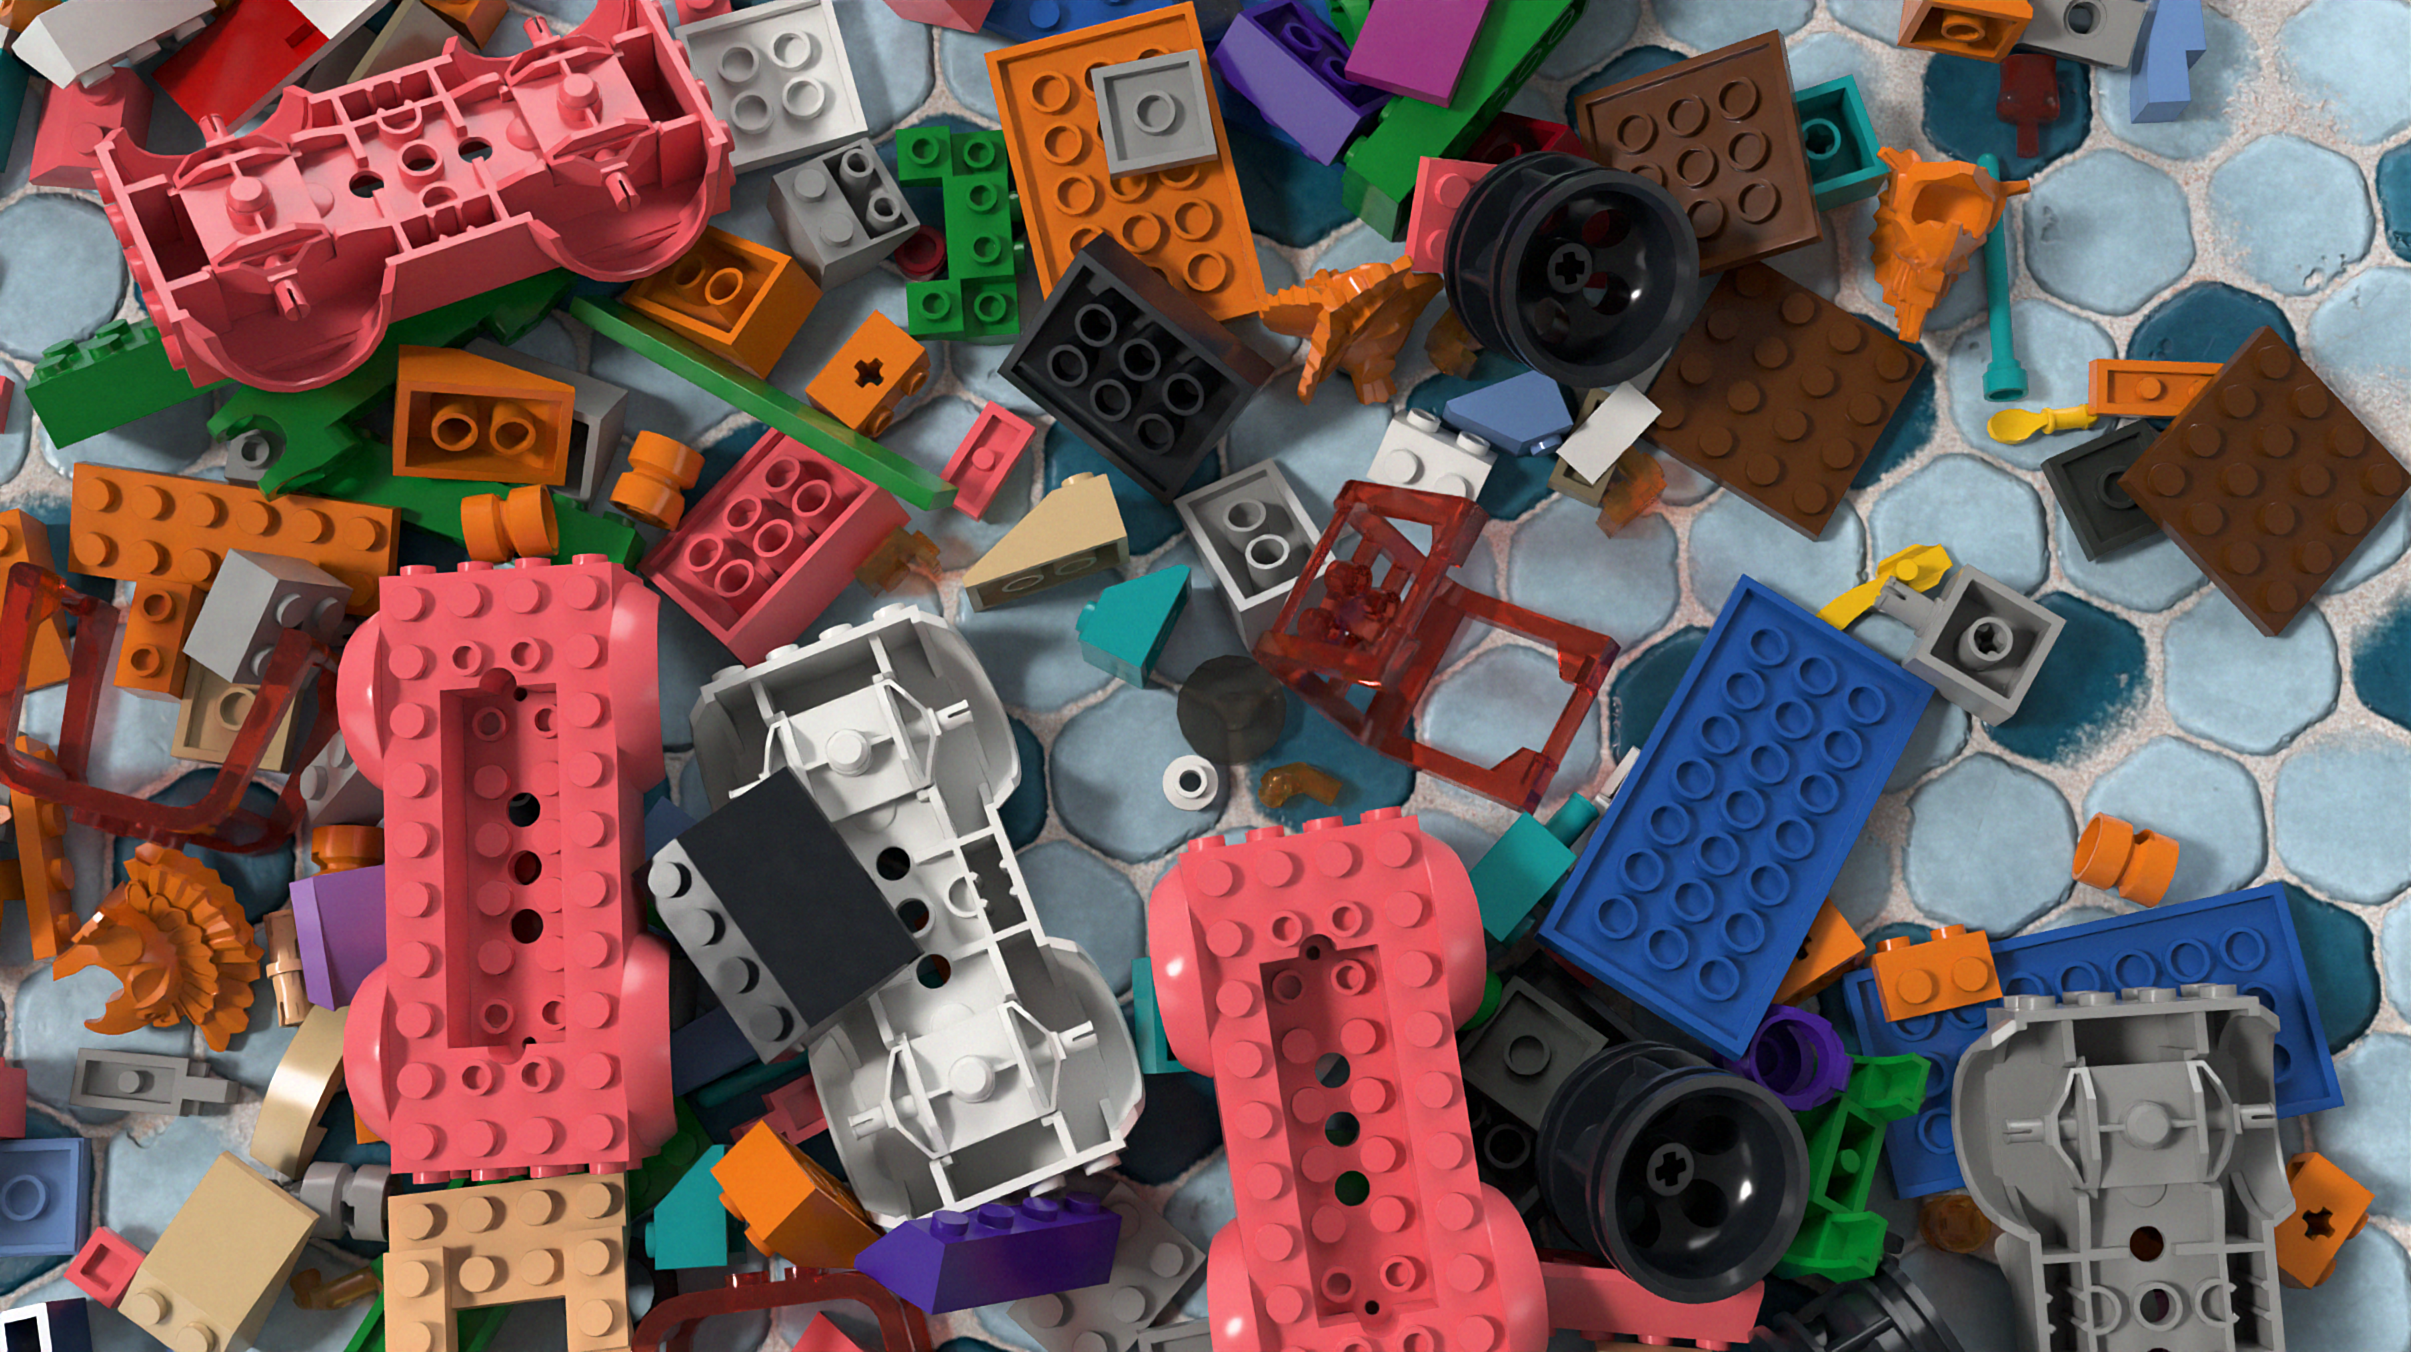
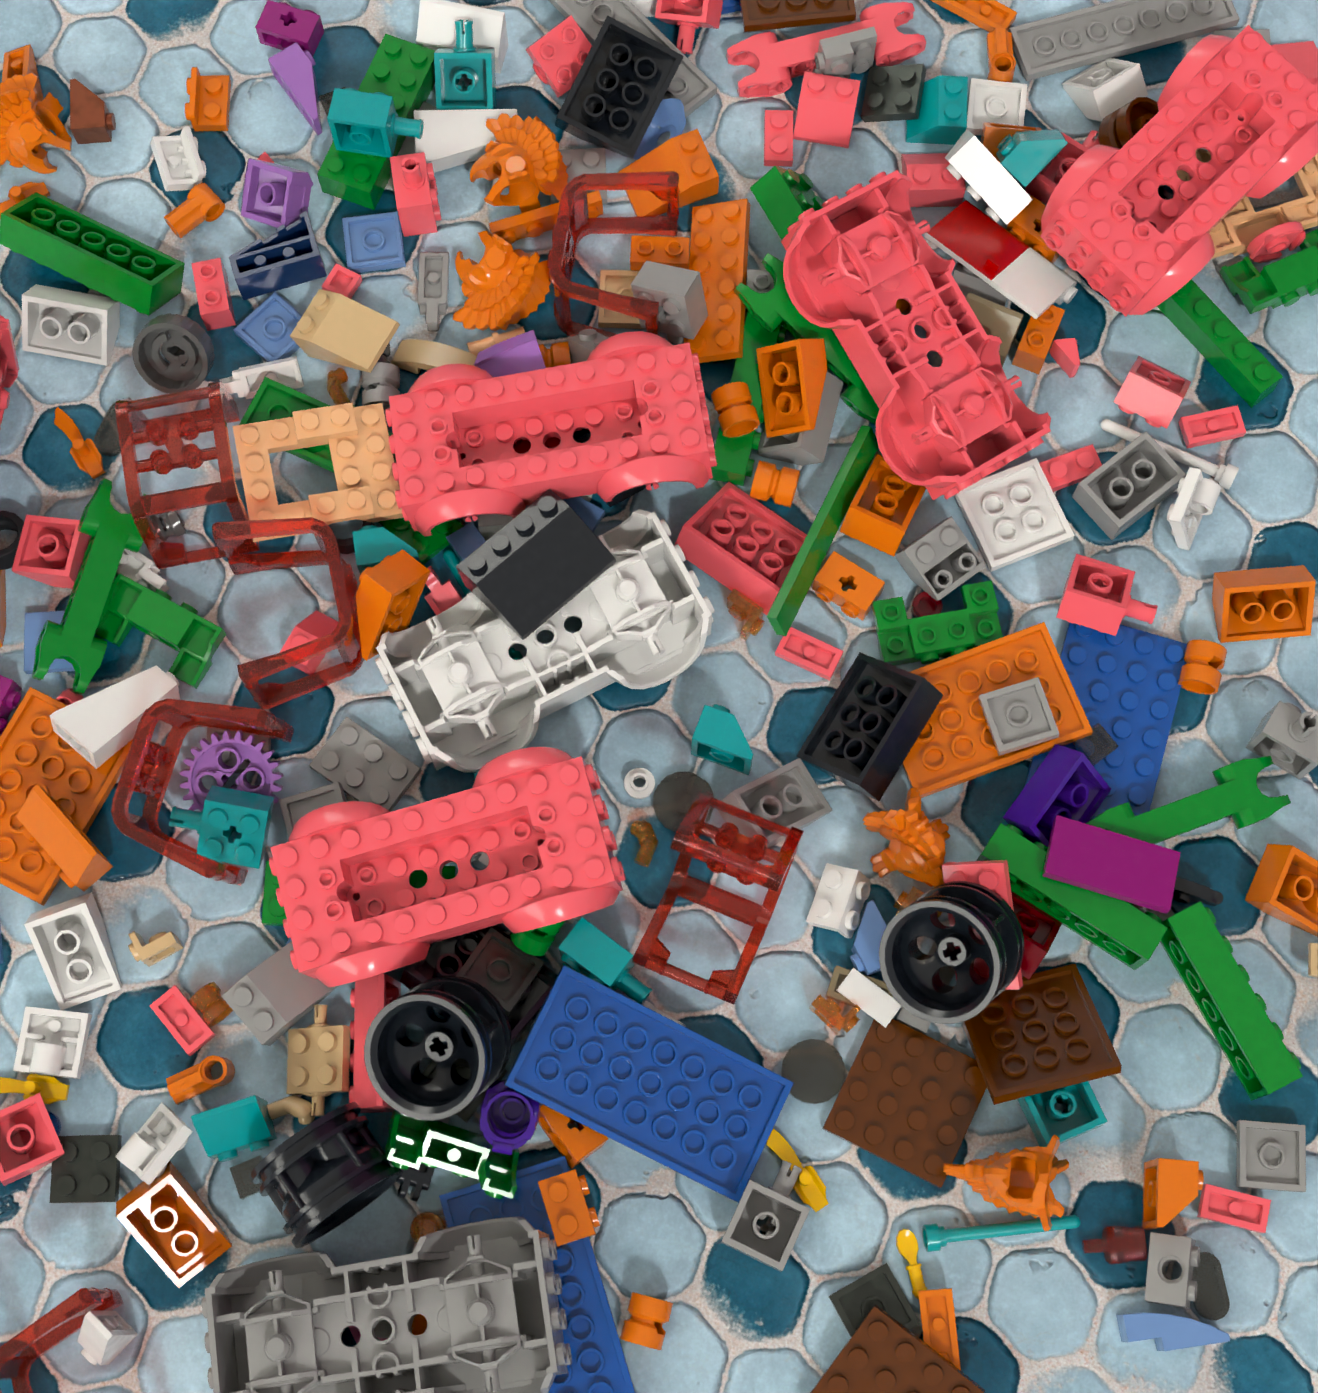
camera: 85 degrees right, 5 degrees down
dark purple slope [853,1191,1122,1315] -> none
tan slope [962,472,1130,613] -> none
none -> clear smoke tile [781,1039,846,1105]

